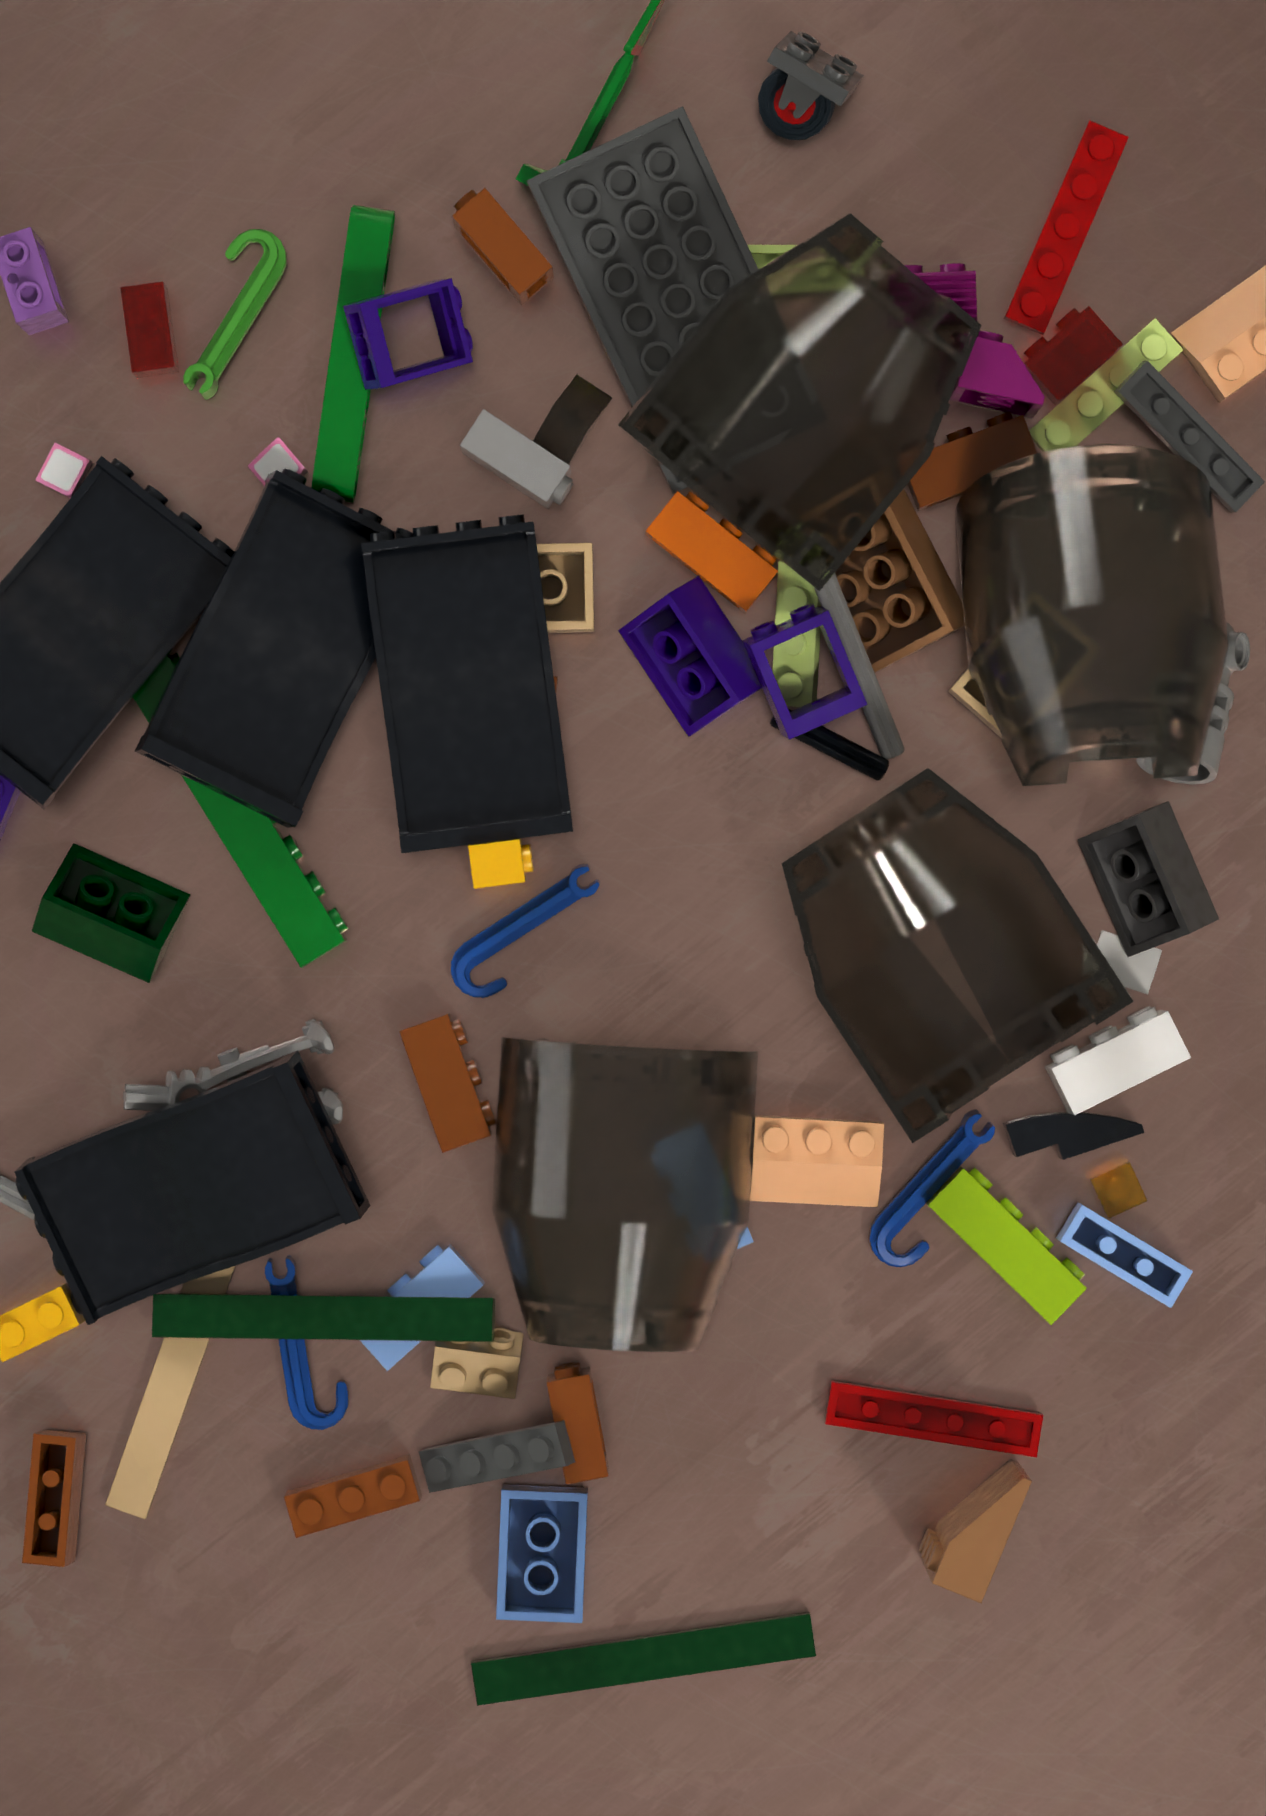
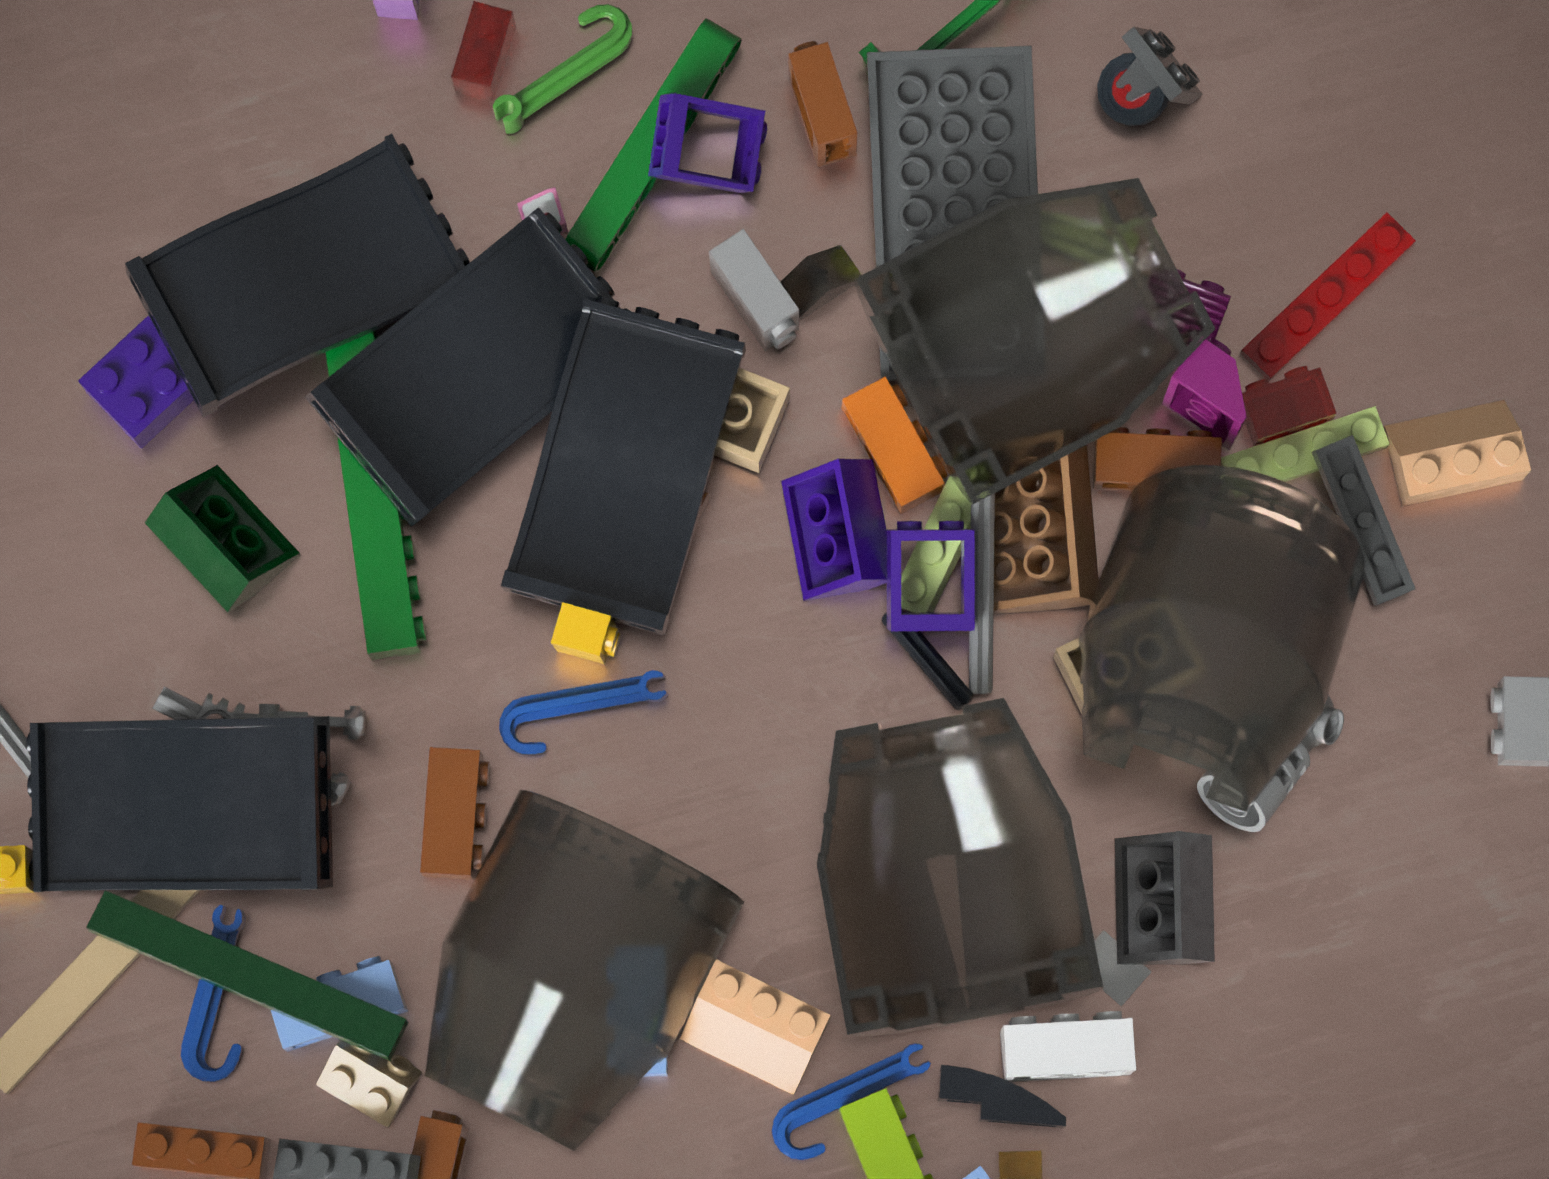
camera: 25 degrees right, 10 degrees down
white slope [35,443,93,498] -> none

